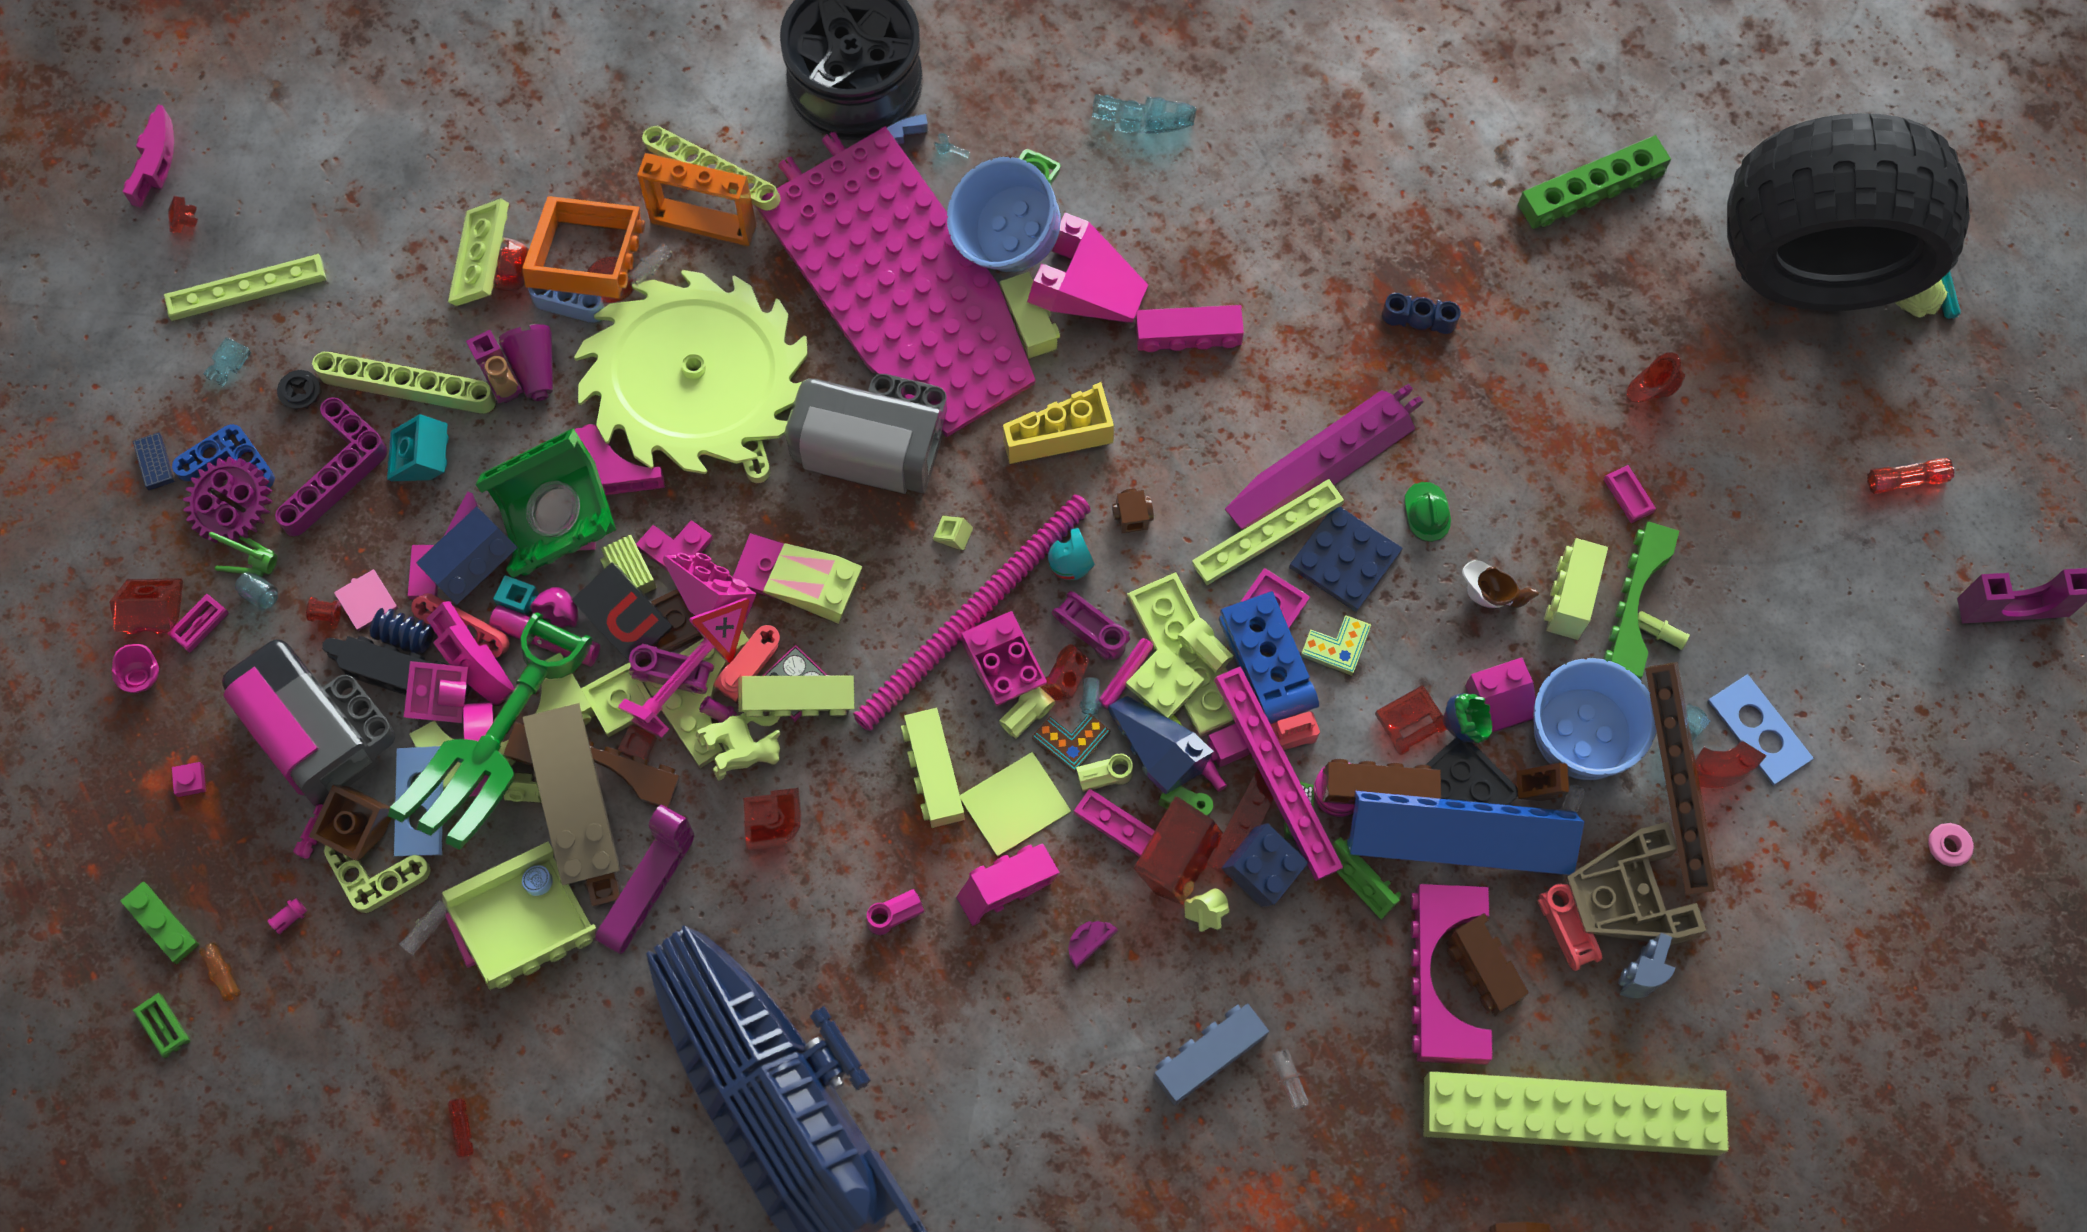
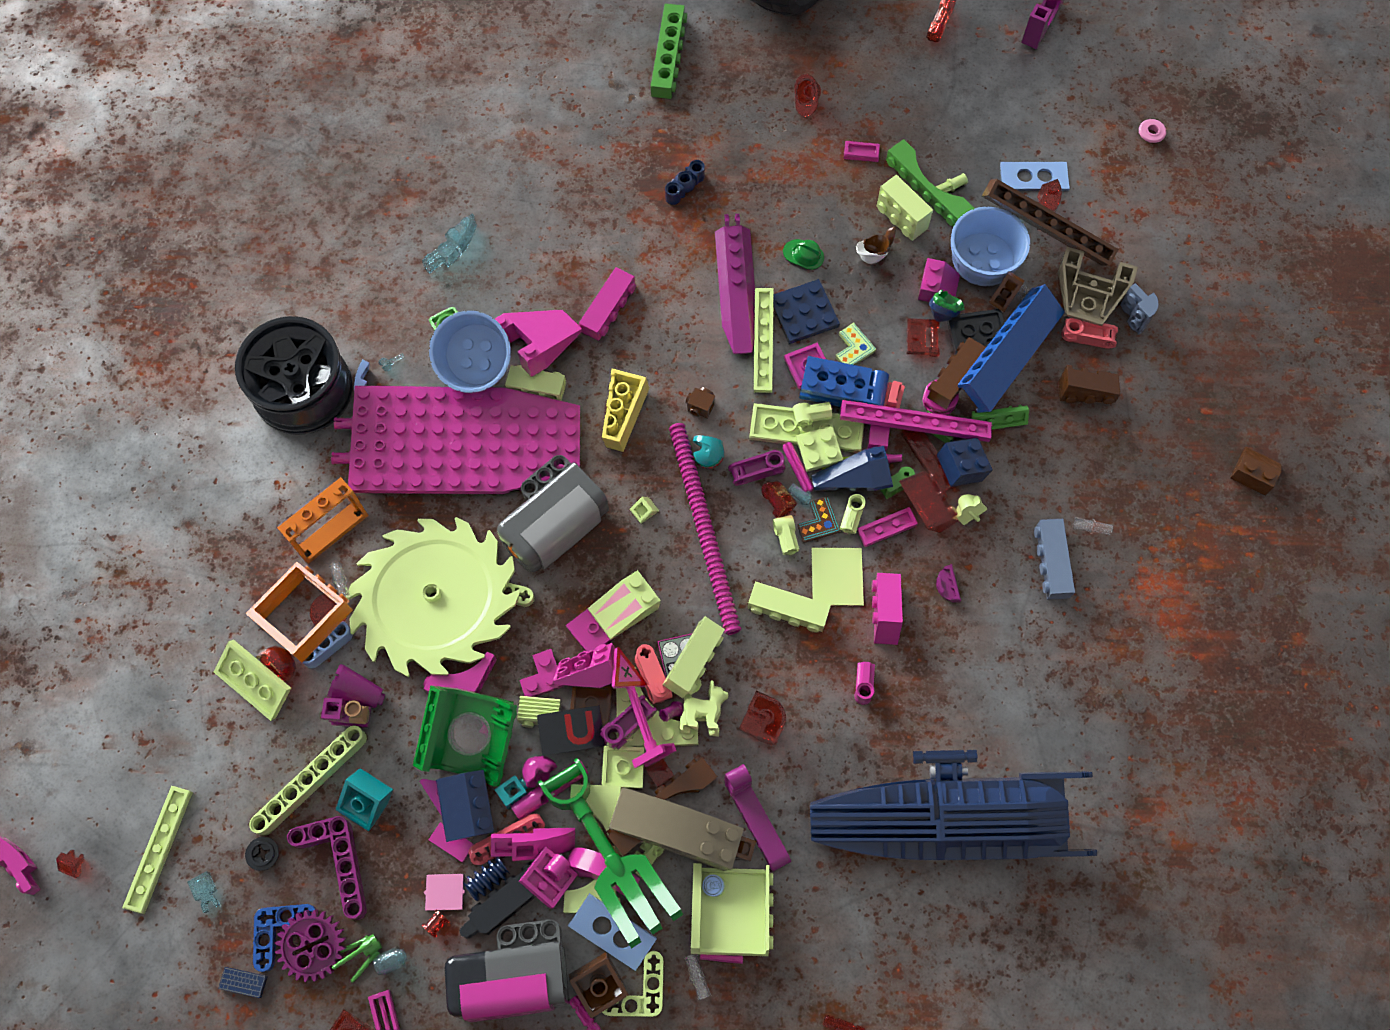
camera: 55 degrees left, 0 degrees up
yellowish green beam [642,126,781,210] -> none
dark pink slope [962,611,1047,706] -> none
dark pink arch [1410,884,1492,1065] -> none
yellowish green brick [1424,1072,1728,1156] -> none

